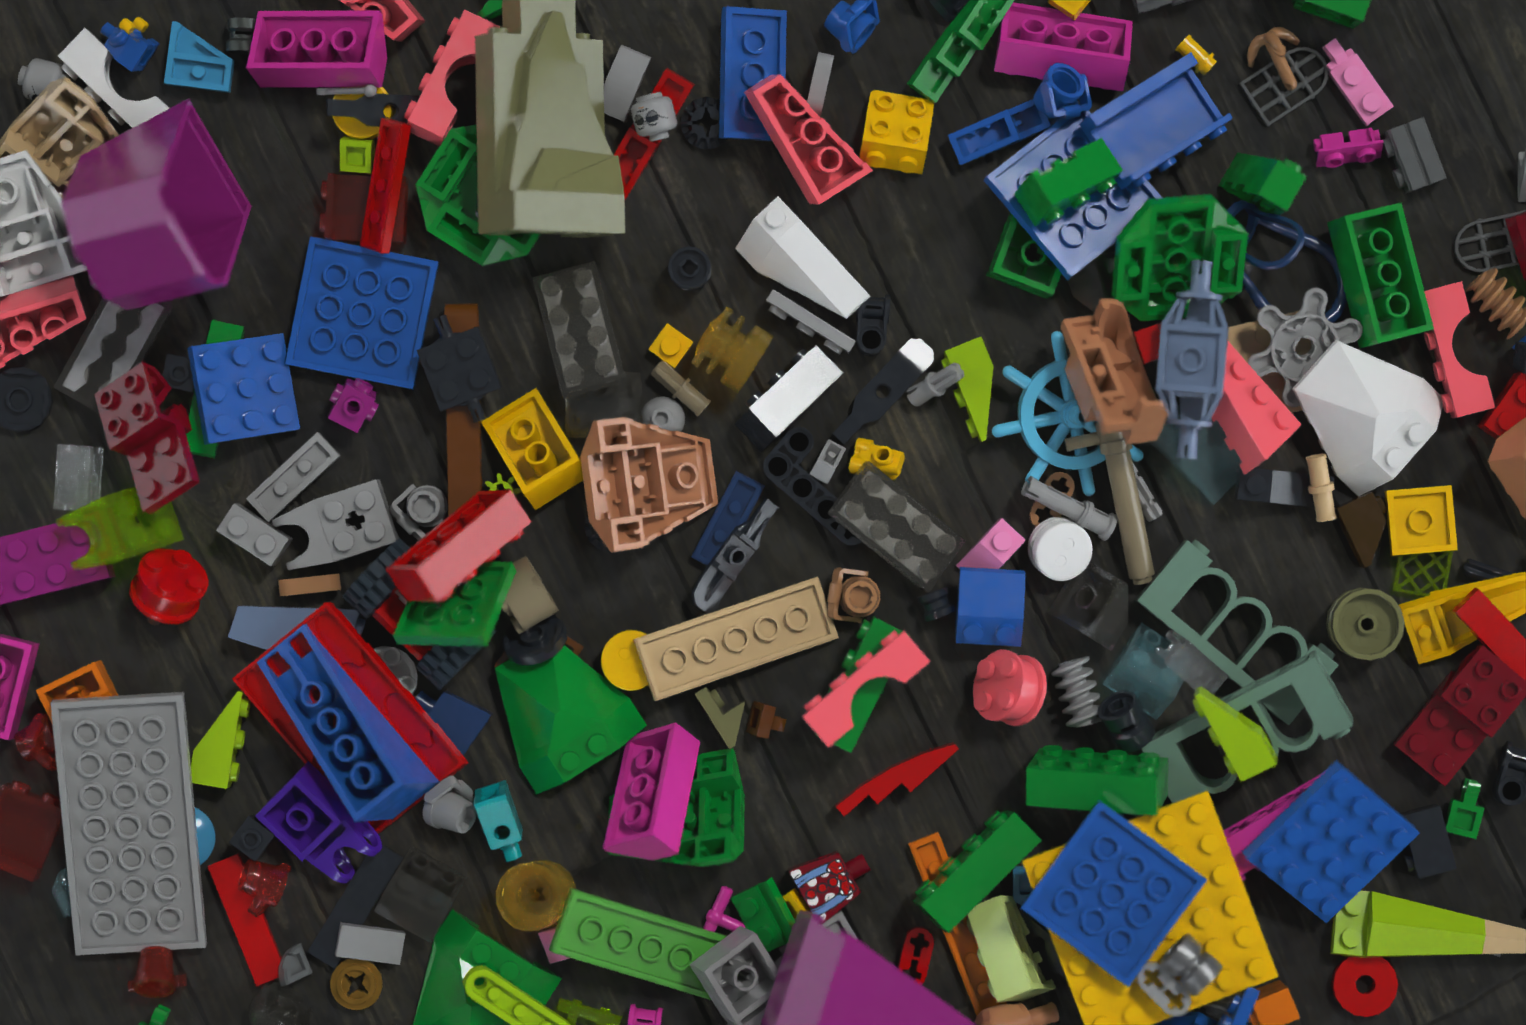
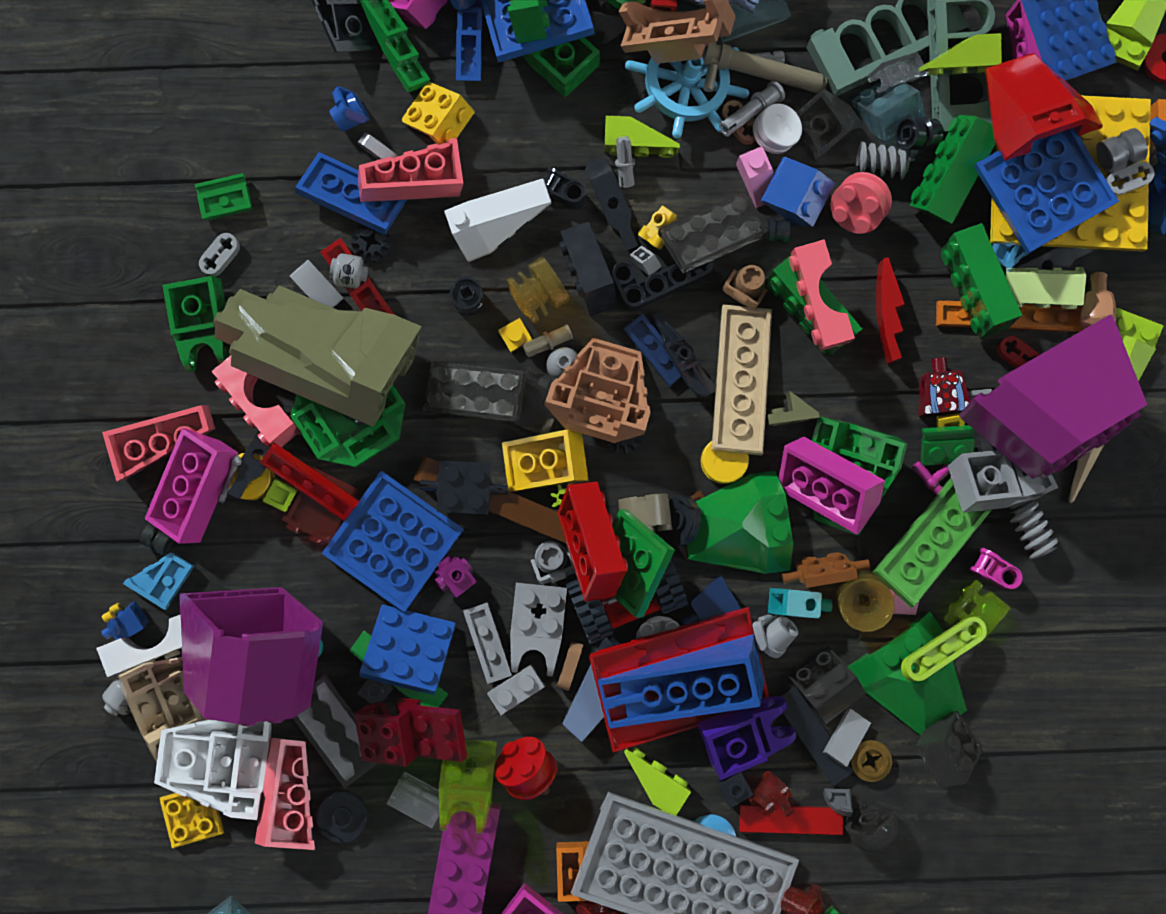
camera: 70 degrees left, 5 degrees down
reddish brown tile [746,700,787,739] -> none
light grey plate [766,289,856,355] -> none
none -> dark orange plate [782,552,870,588]
none -> red wedge [985,53,1103,161]

